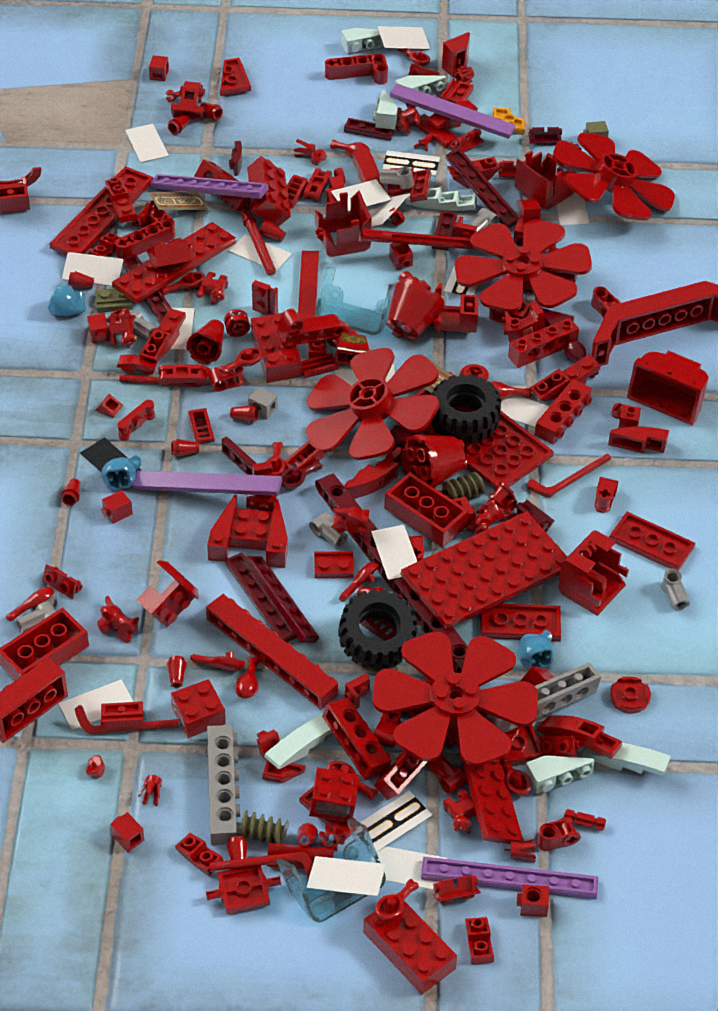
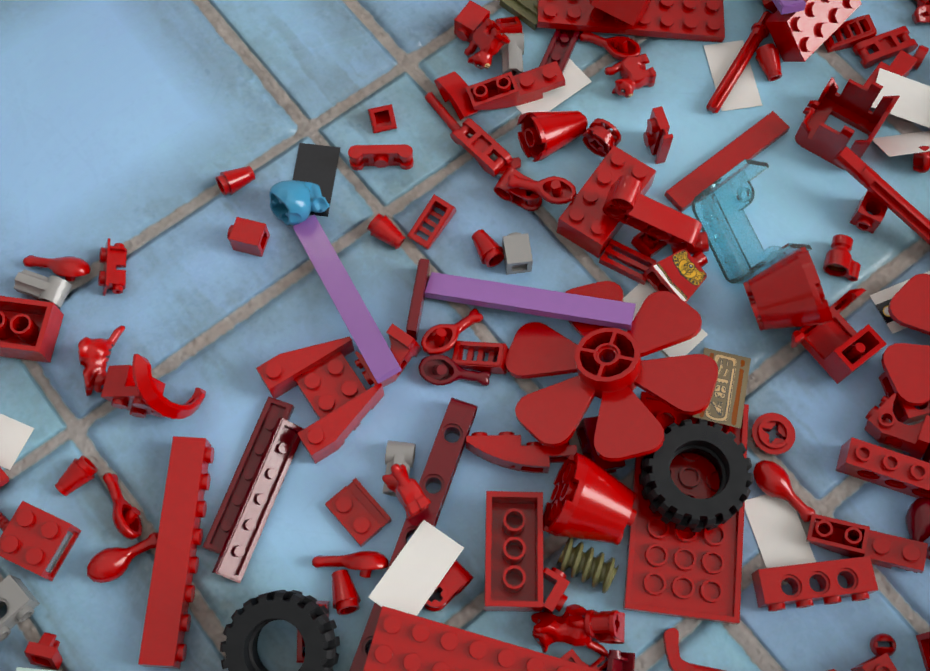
camera: 50 degrees right, 20 degrees up
none -> medium lavender tile [425,272,636,330]

